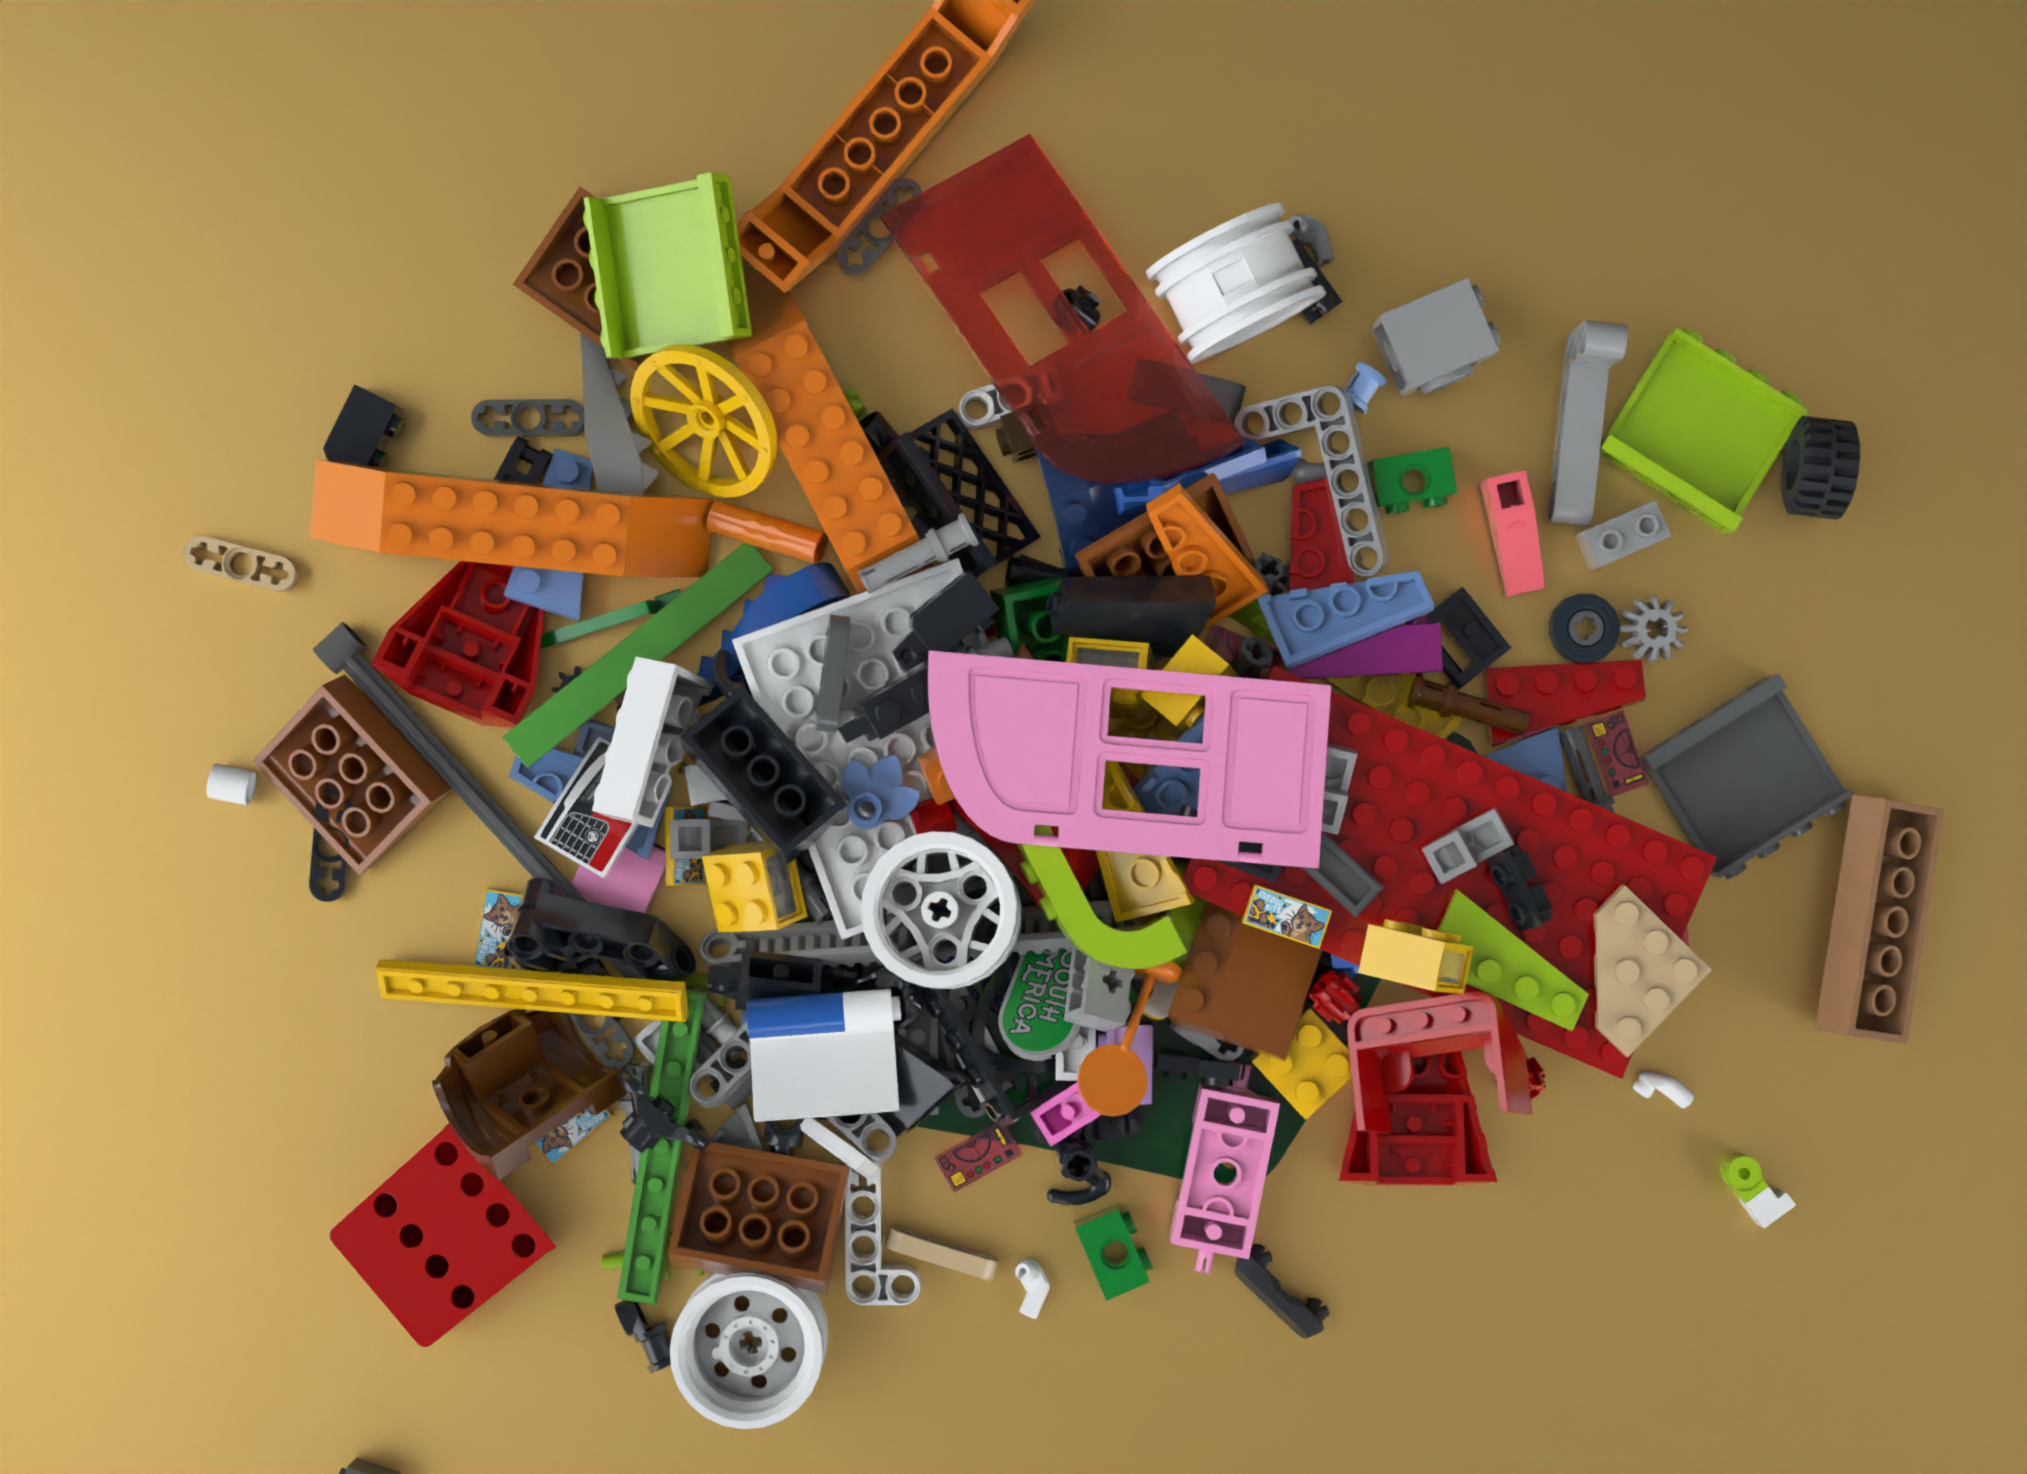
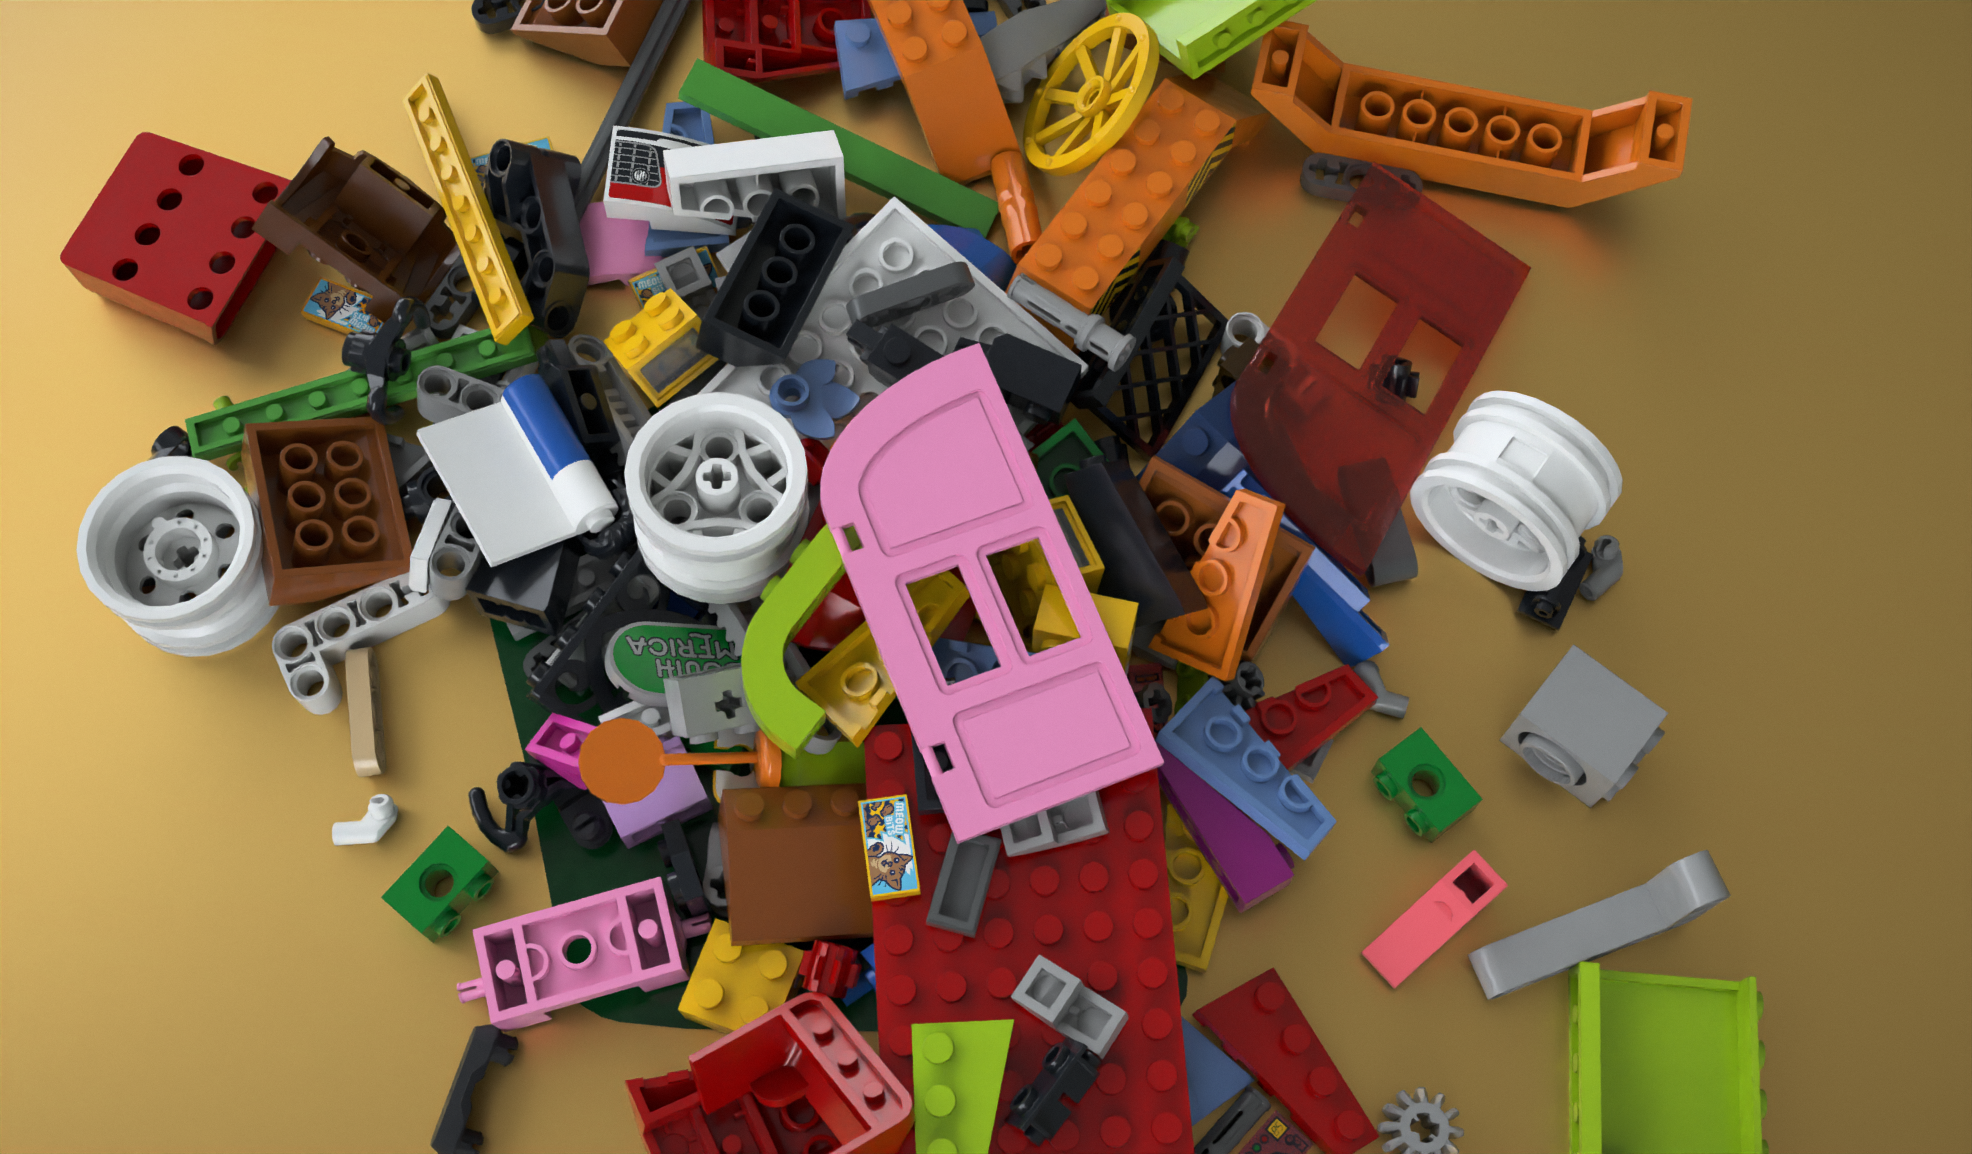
camera: 70 degrees right, 20 degrees down
green piece [540,589,682,649] -> none
clear pink tile [935,1123,1022,1192] -> none
light grey beam [1235,386,1389,576] -> none
light blue bush [1337,362,1387,414] -> none
yellow piece [1358,919,1474,994] -> none
reddish brown pin [1407,673,1530,736] -> none
black plate [1424,587,1511,689] -> none
black bush [1549,594,1620,663] -> none
light grey brick [1575,500,1671,570] -> none

